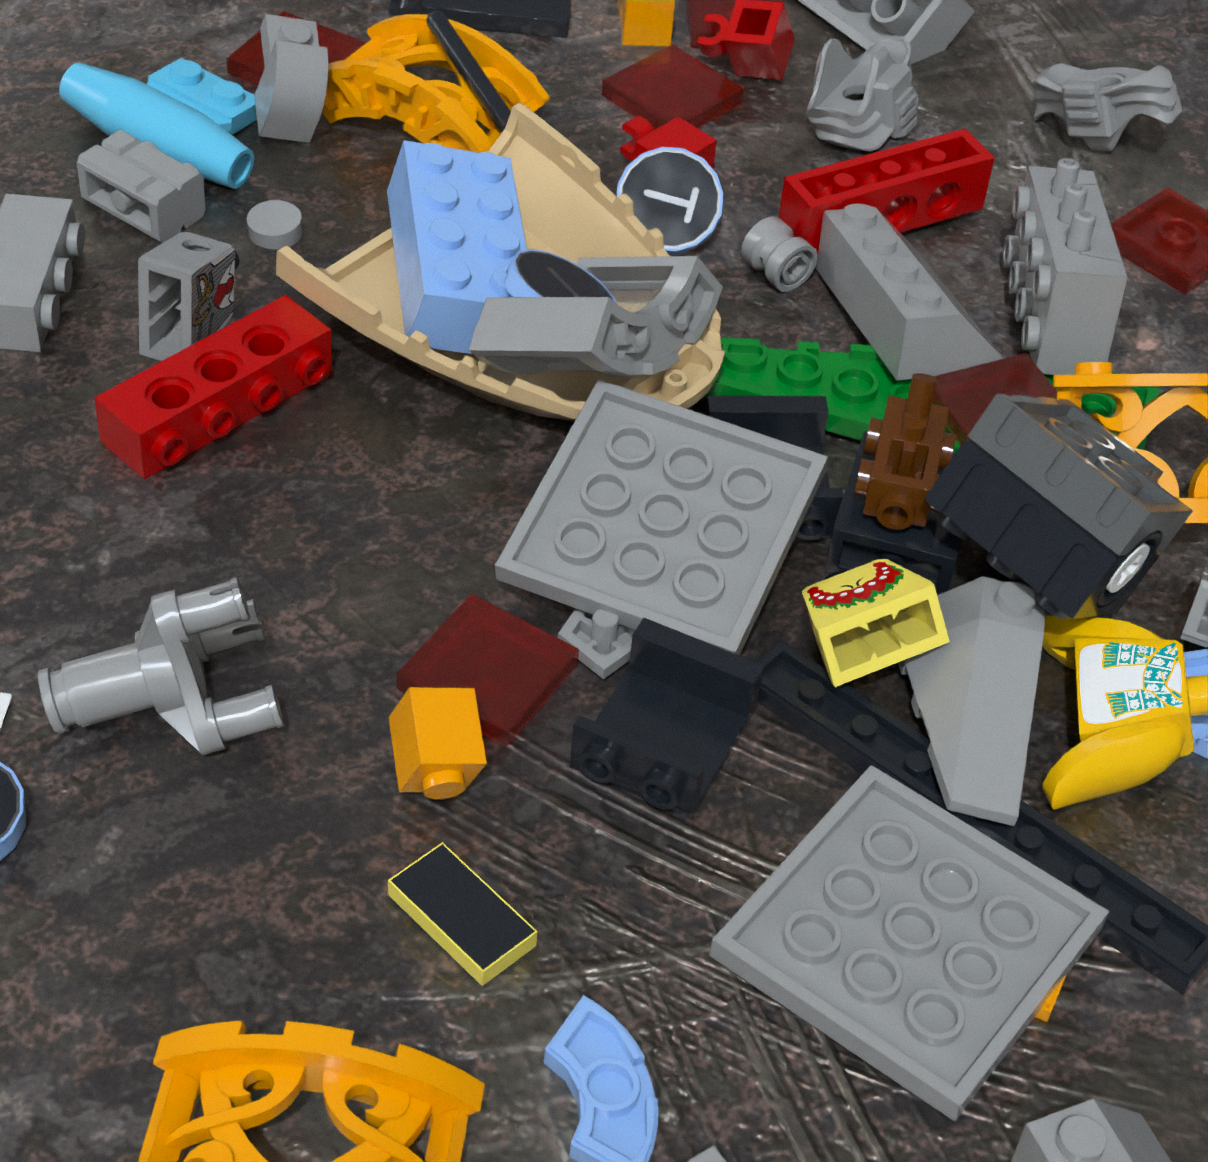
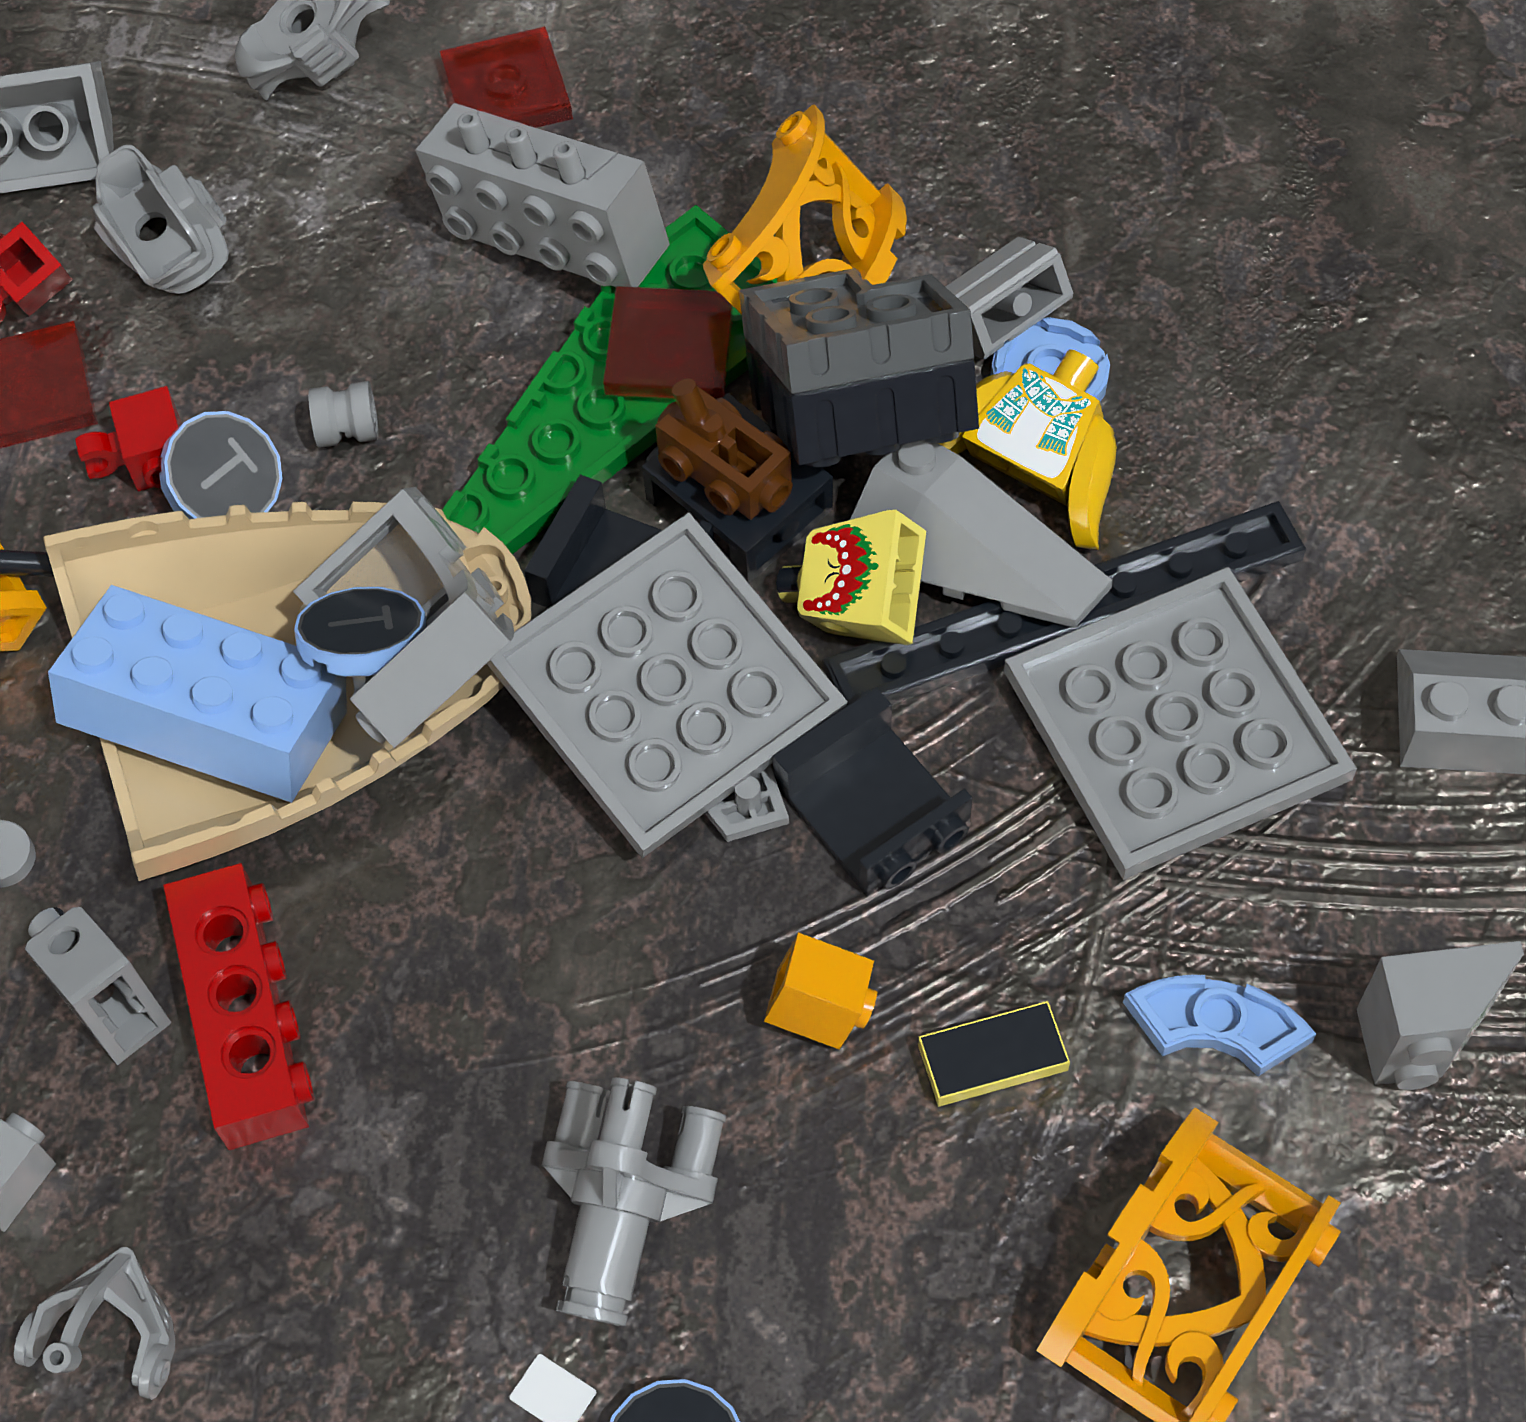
camera: 55 degrees left, 15 degrees up
clear red tile [396,594,579,747] -> none
red brick [778,128,995,254] -> none
light grey slope [816,204,1005,380] -> none

